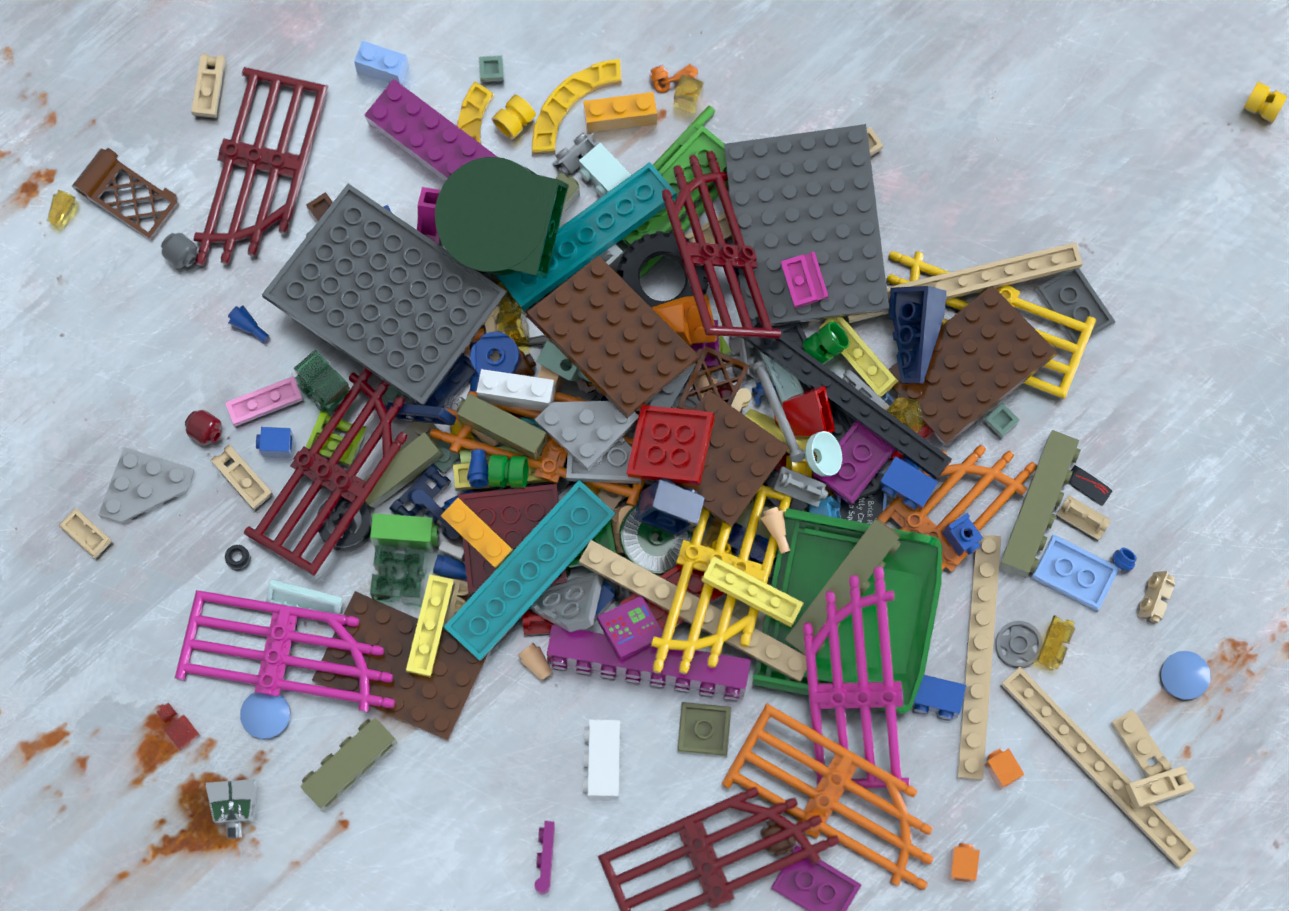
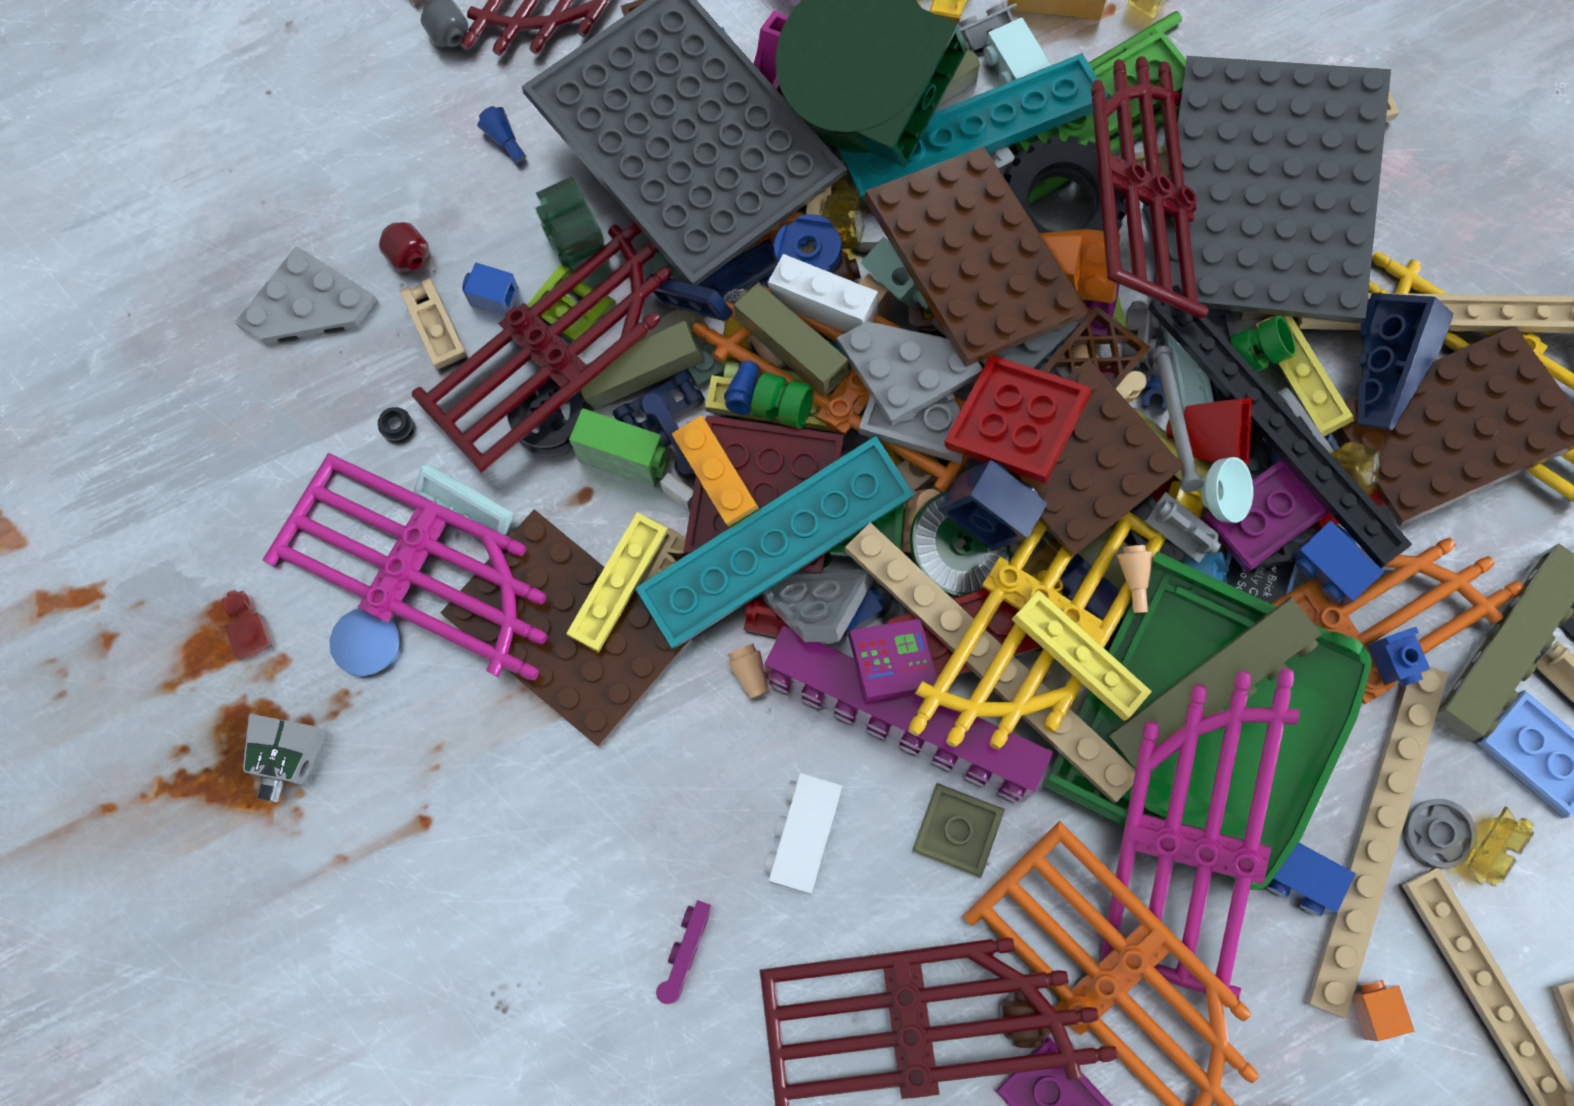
camera: 20 degrees right, 0 degrees up
tan plate [58,508,112,559] -> none
bright pink plate [225,376,303,426] -> none
olive brick [300,717,397,811] -> none
clear green brick [370,545,427,604] -> none
blue cone [433,553,467,580] -> none
dark pink plate [781,251,828,308] -> none
sand green plate [984,403,1020,438] -> none

